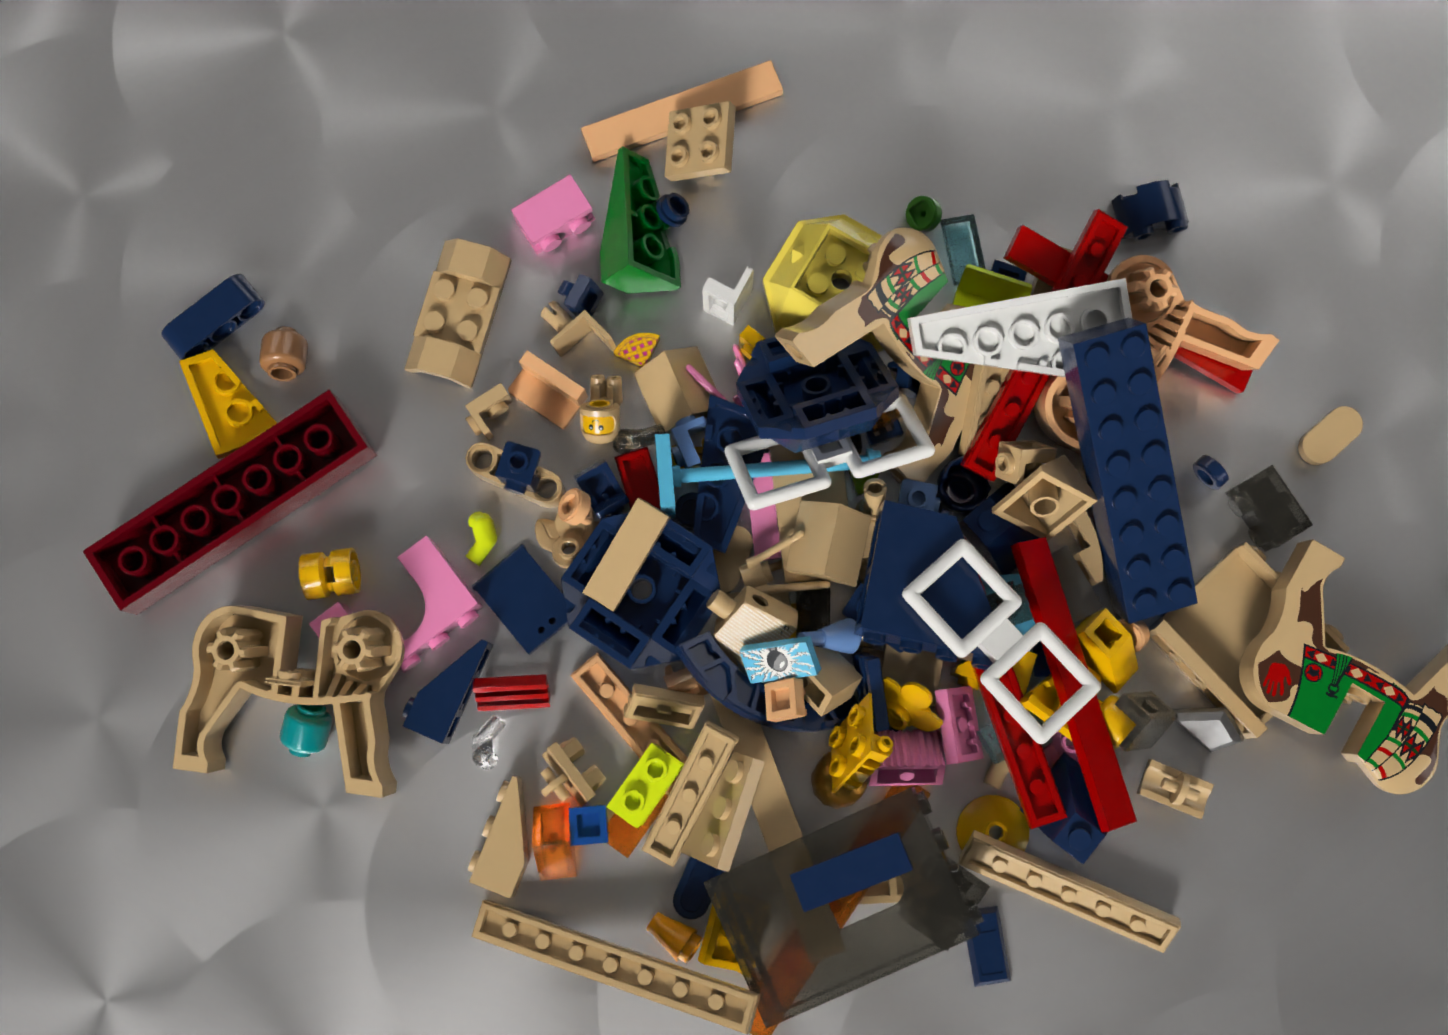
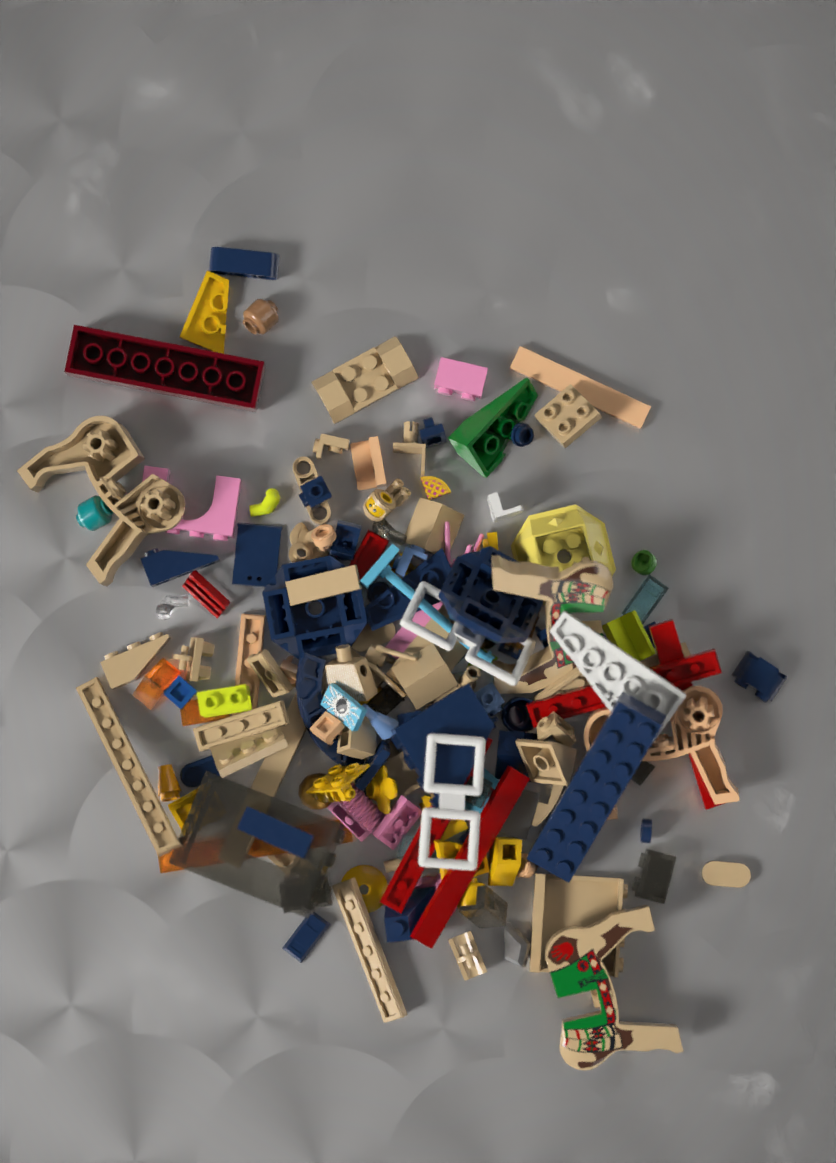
camera: 45 degrees right, 5 degrees up
yellow wheel [298,547,361,600] -> none

